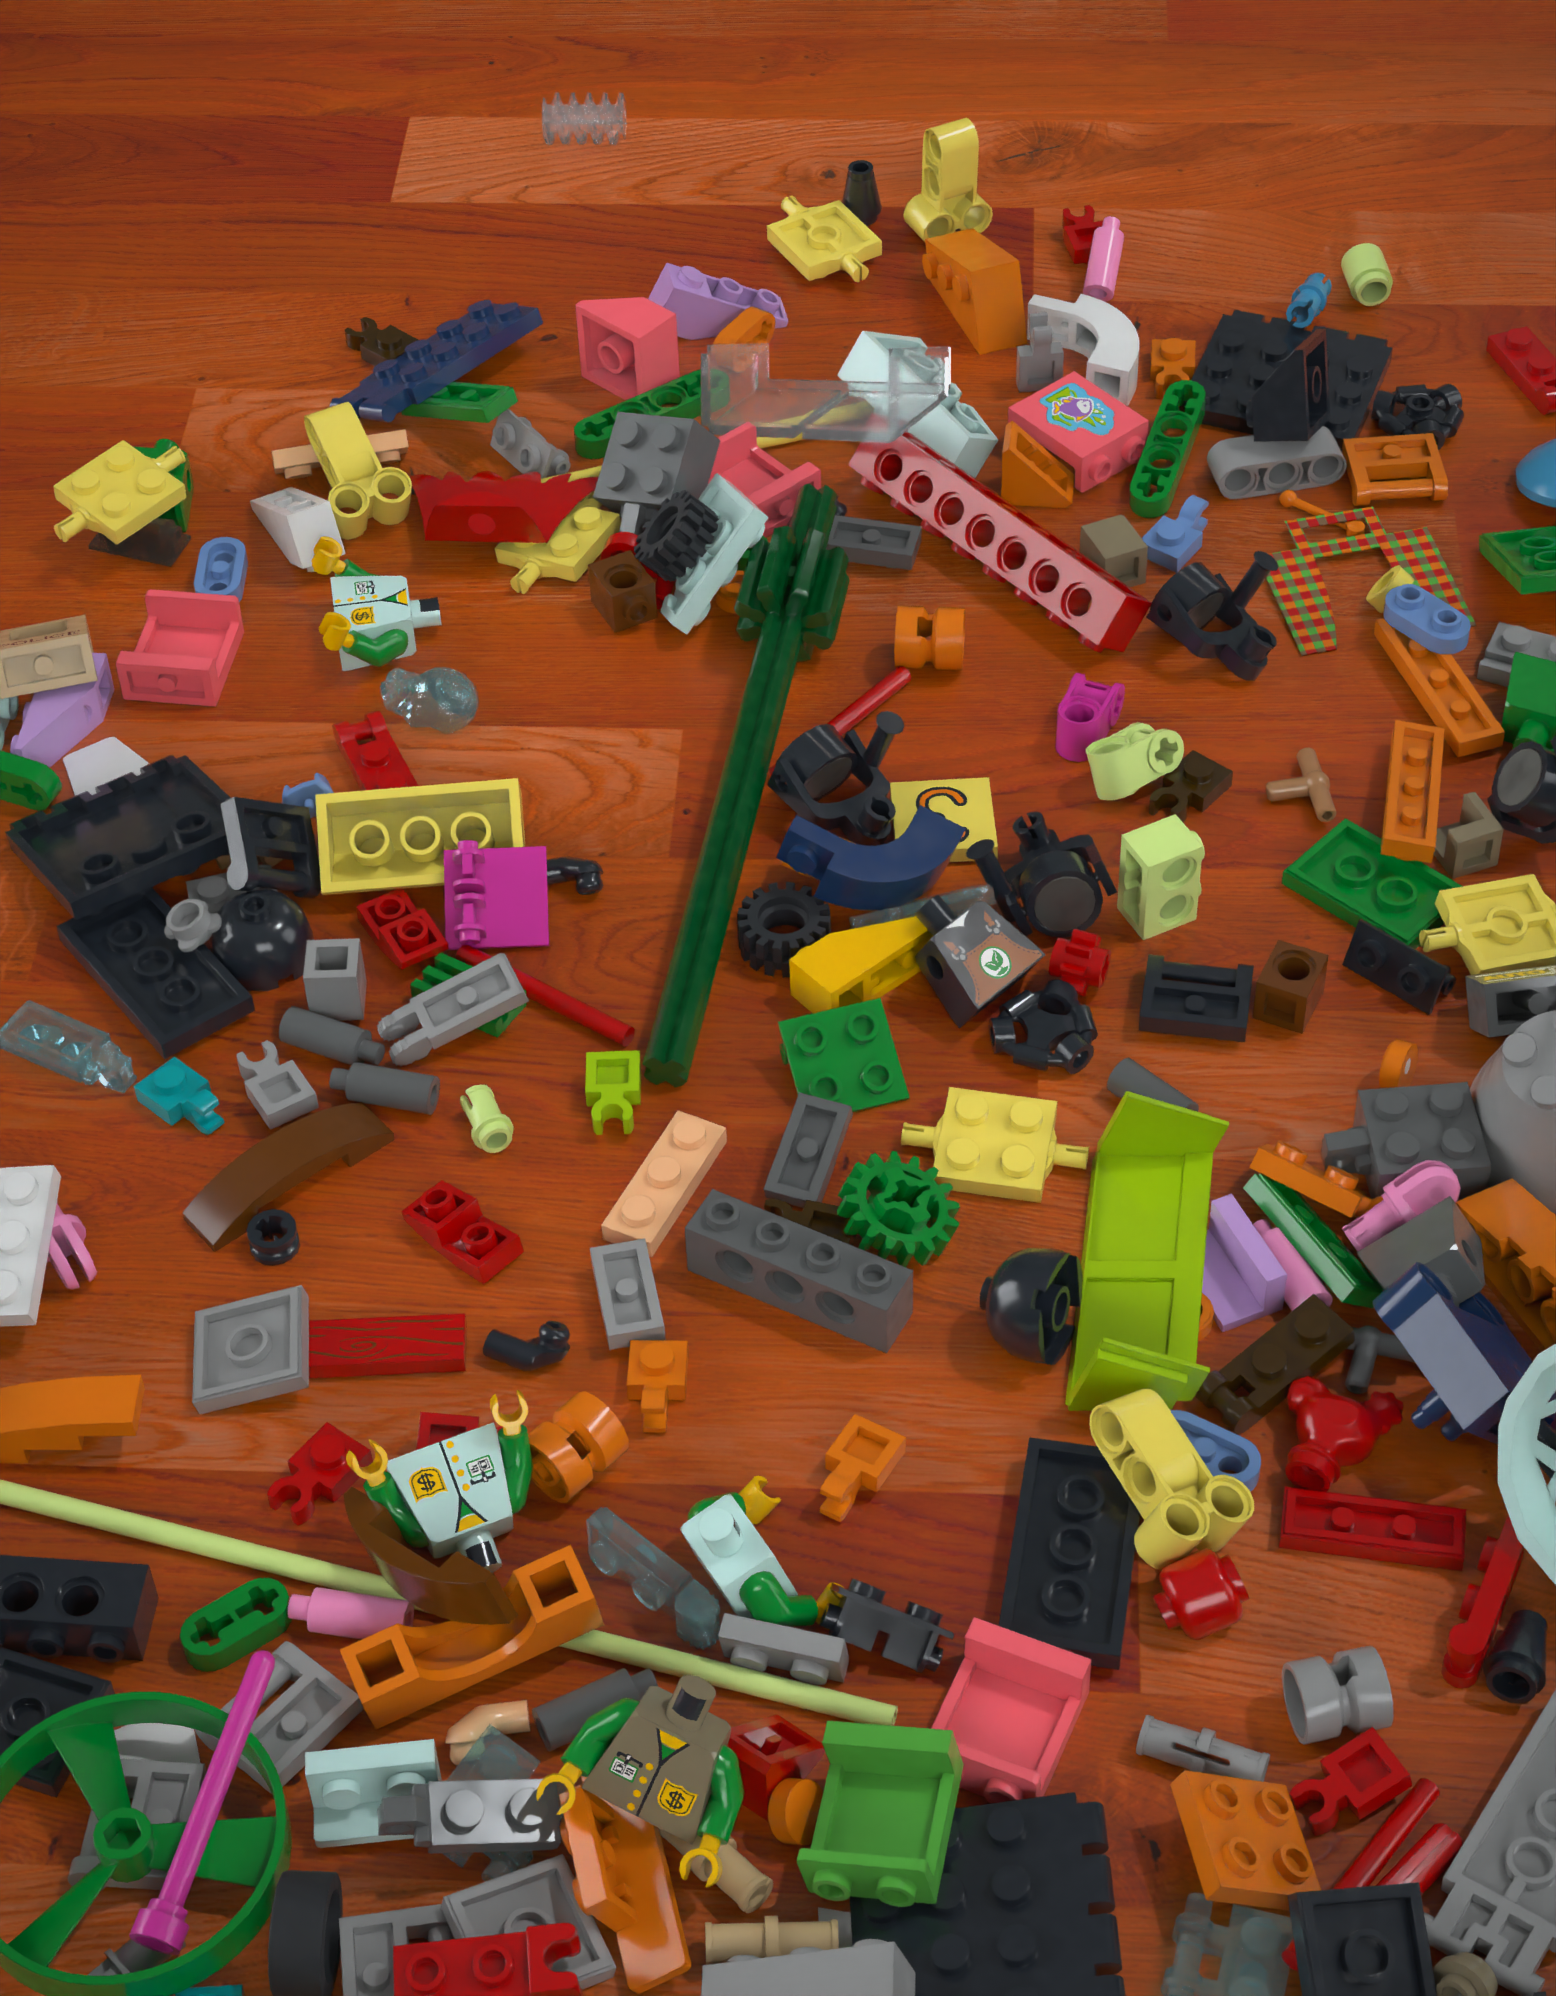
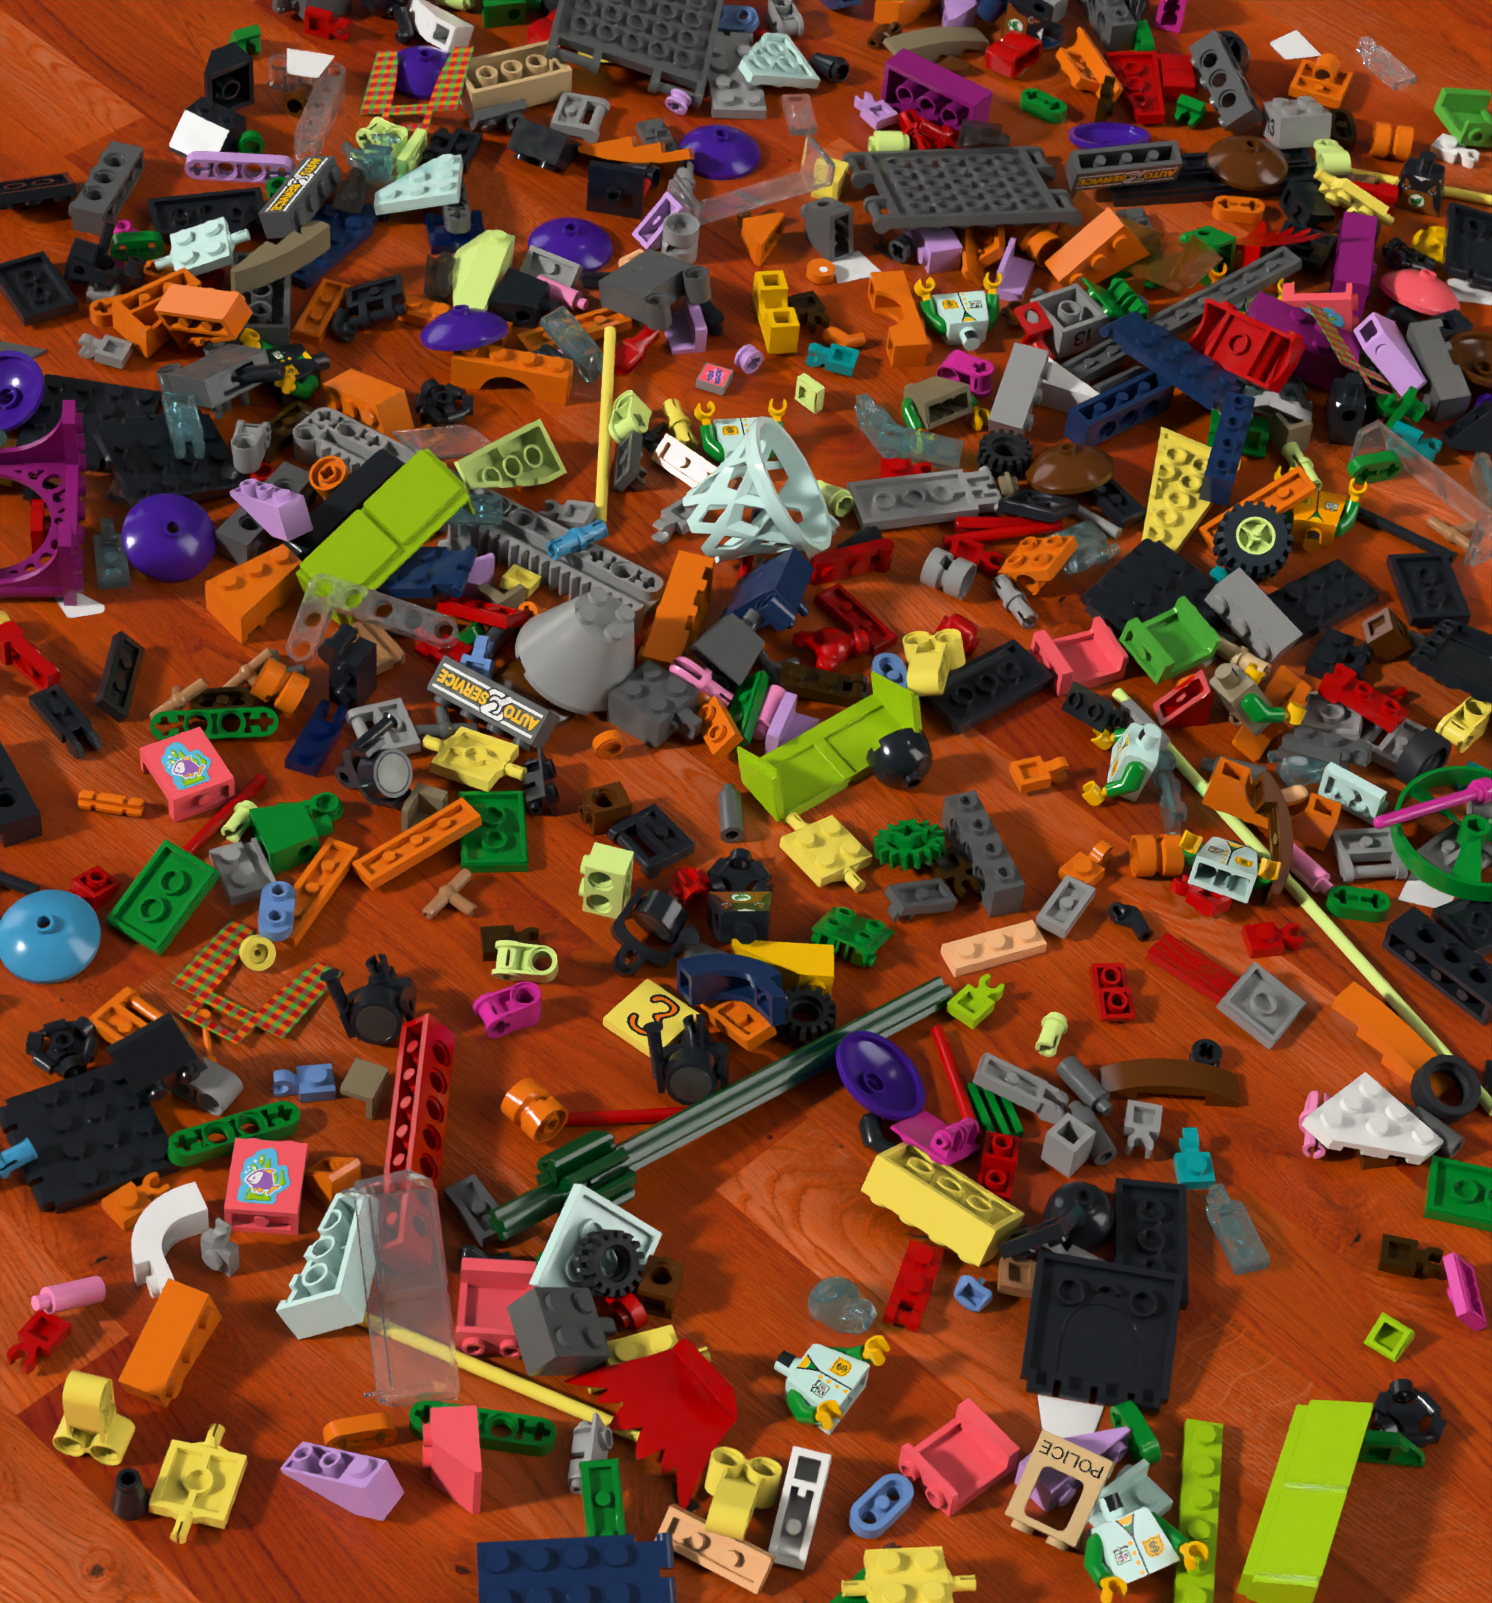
camera: 145 degrees left, 0 degrees up
light grey plate [164,899,222,952] -> none
none -> dark purple dish [836,1031,926,1121]

